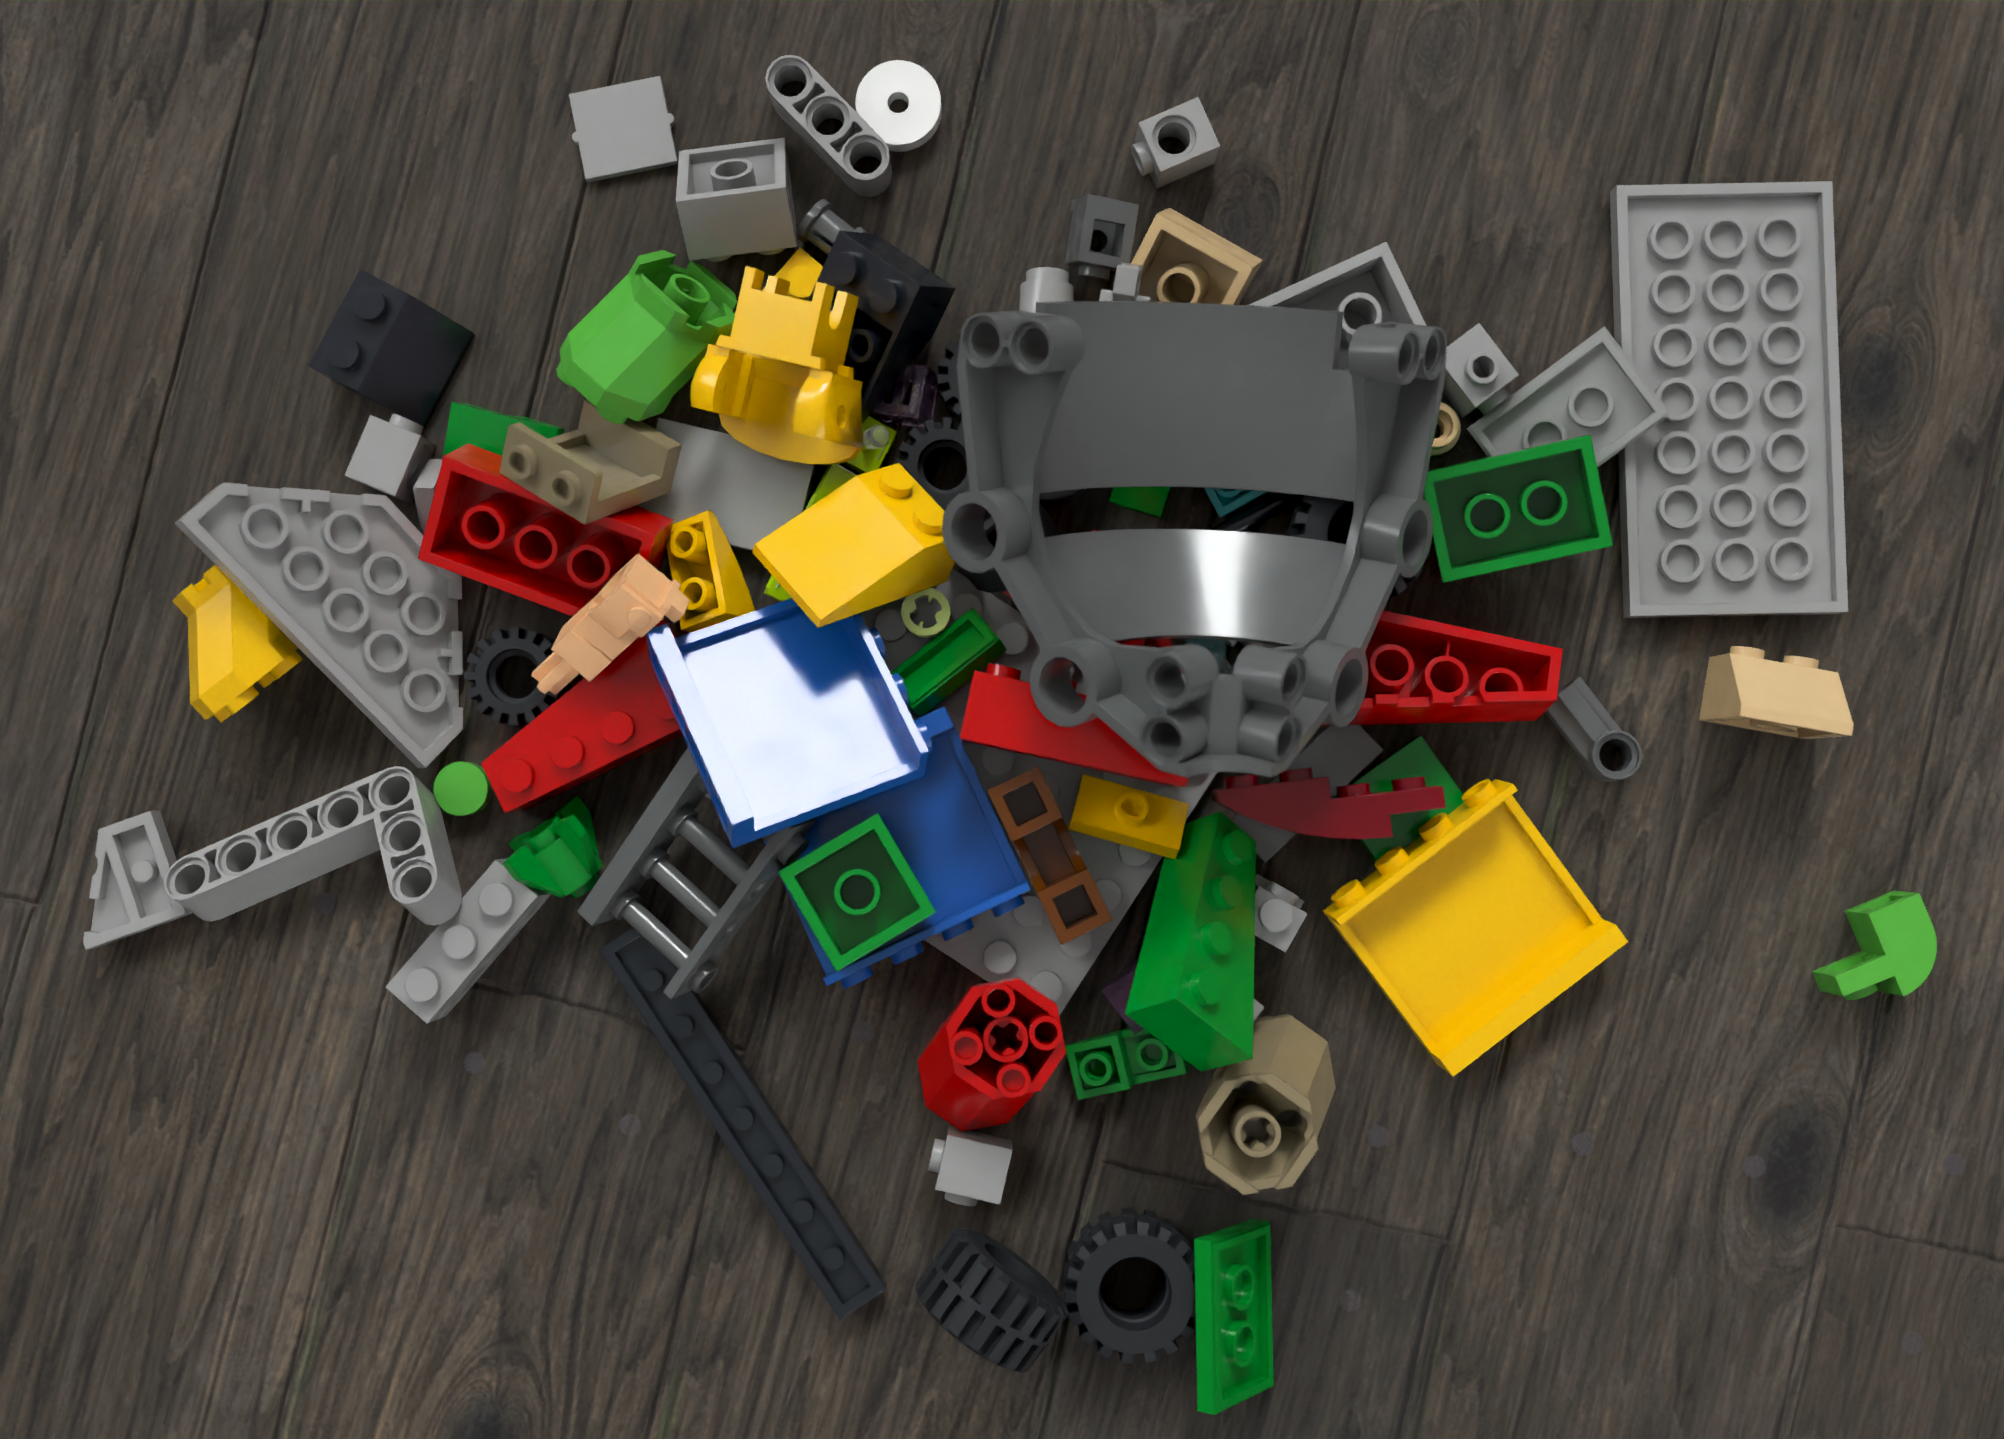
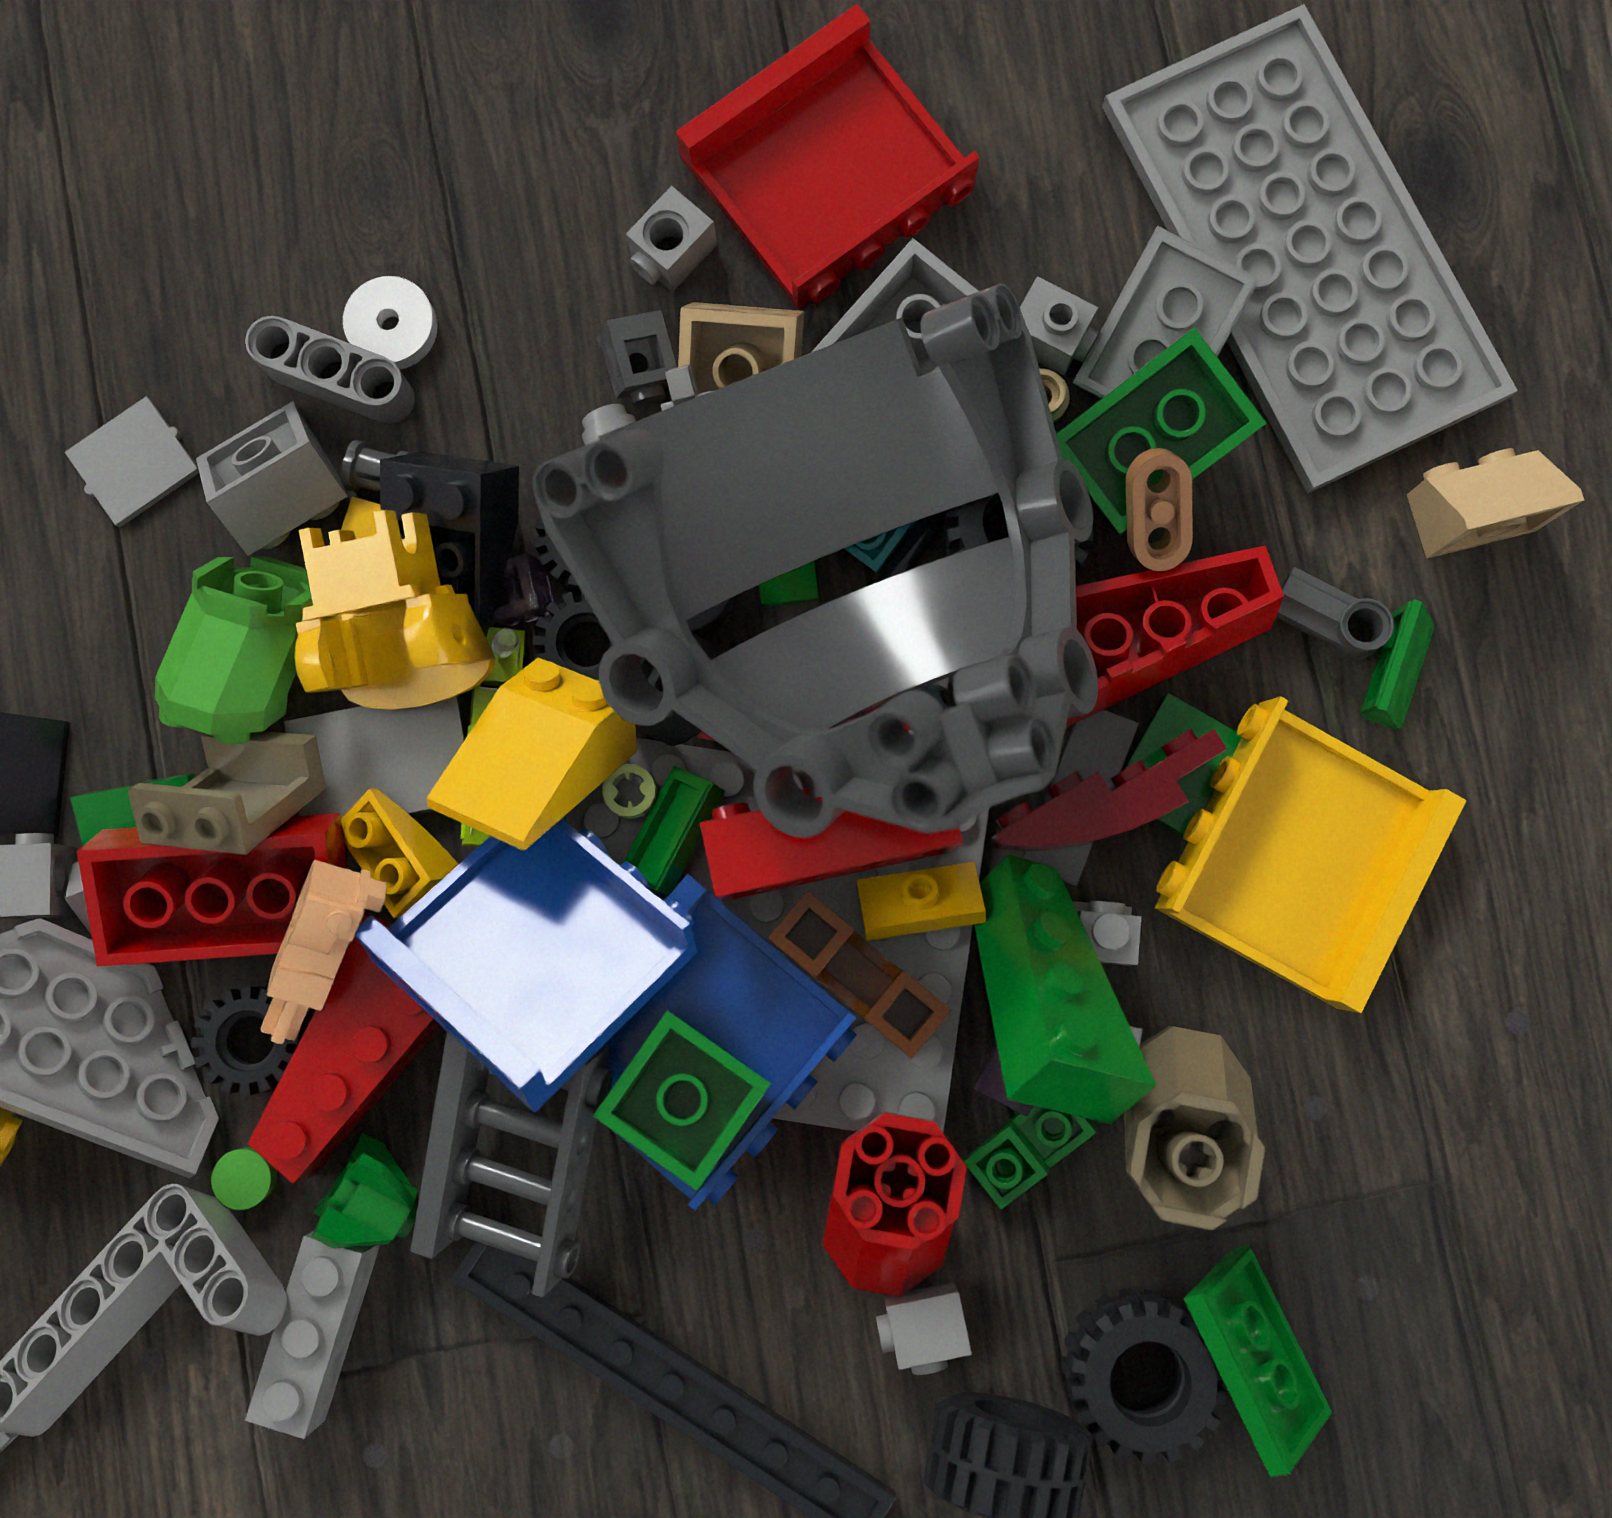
camera: 20 degrees left, 5 degrees down
none -> red panel [676,4,980,309]
none -> medium nougat plate [1126,448,1193,571]
none -> green slope [1359,599,1434,730]

